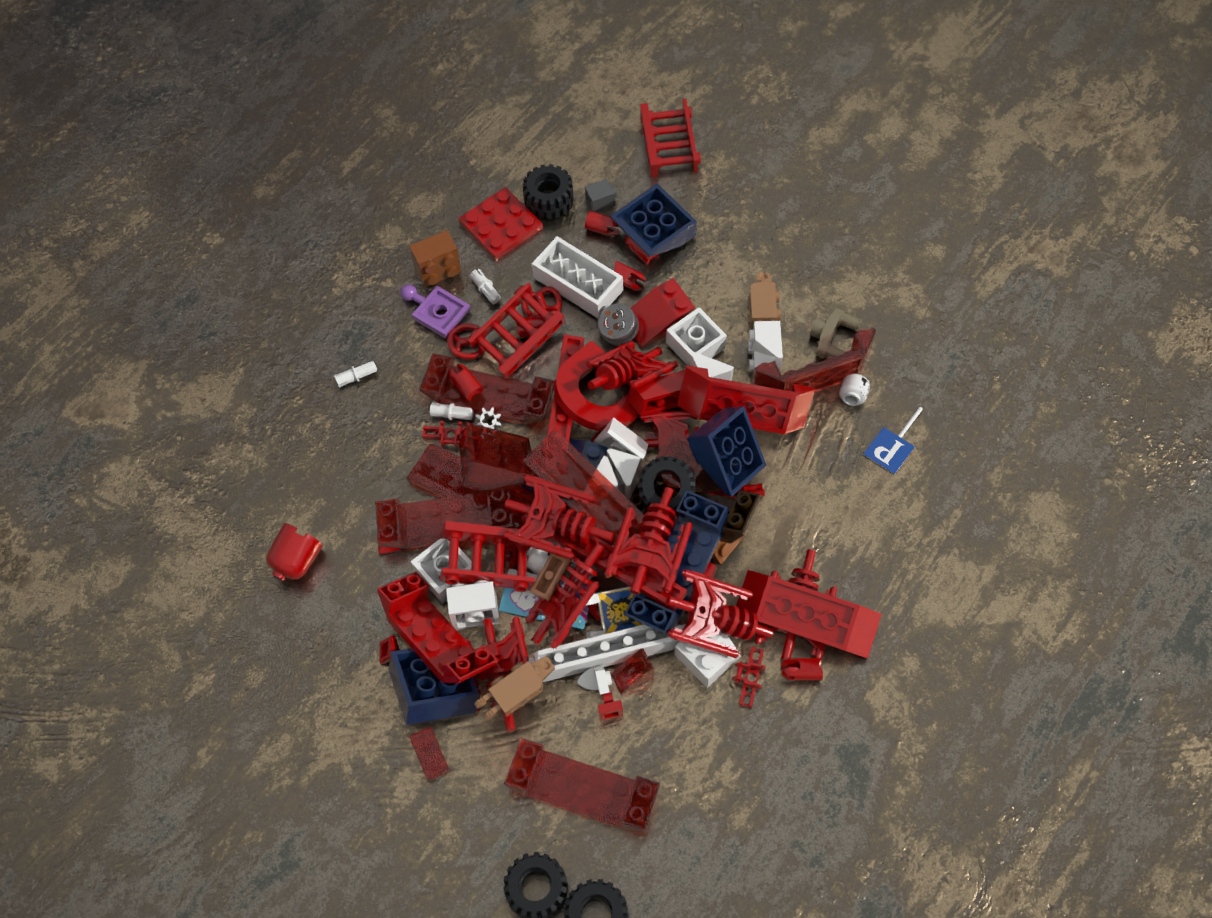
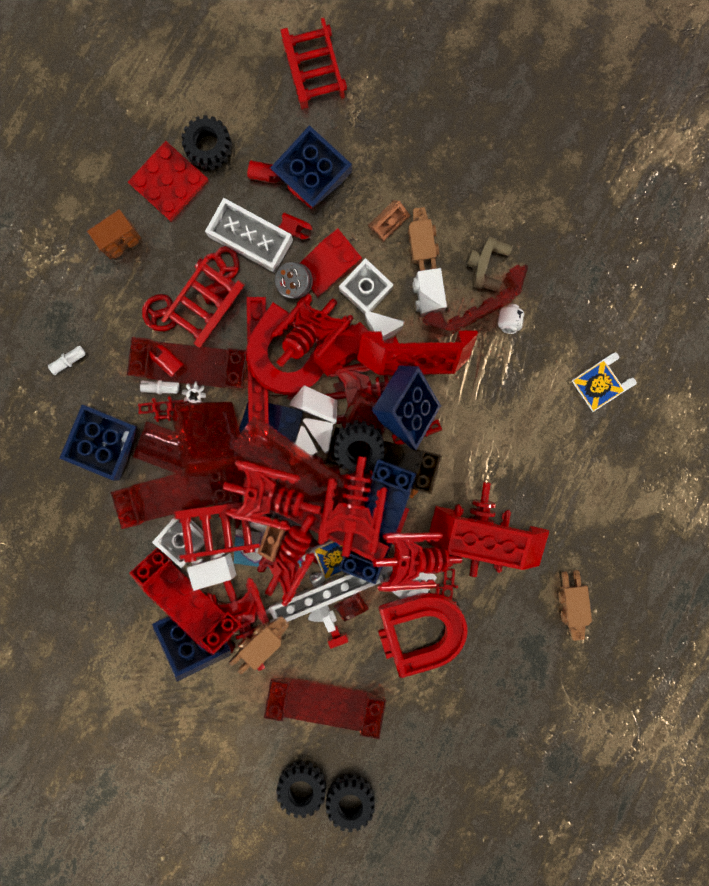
camera: 10 degrees left, 25 degrees up
red cylinder [266,523,322,581] -> none
red slope [379,635,400,665] -> none
medium lavender plate [400,284,471,339] -> none
clear red plate [409,727,450,782] -> none
white axle [470,269,501,304] -> none
dark grey brick [585,179,617,212] -> none
red piece [781,658,823,681] -> none
blue piece [863,407,922,475] -> none
none -> dark blue slope [59,405,137,481]
none -> nougat slope [368,200,410,242]
none -> red piece [378,593,467,678]
none -> medium nougat hinge [558,570,592,641]
none -> flag [572,352,637,412]

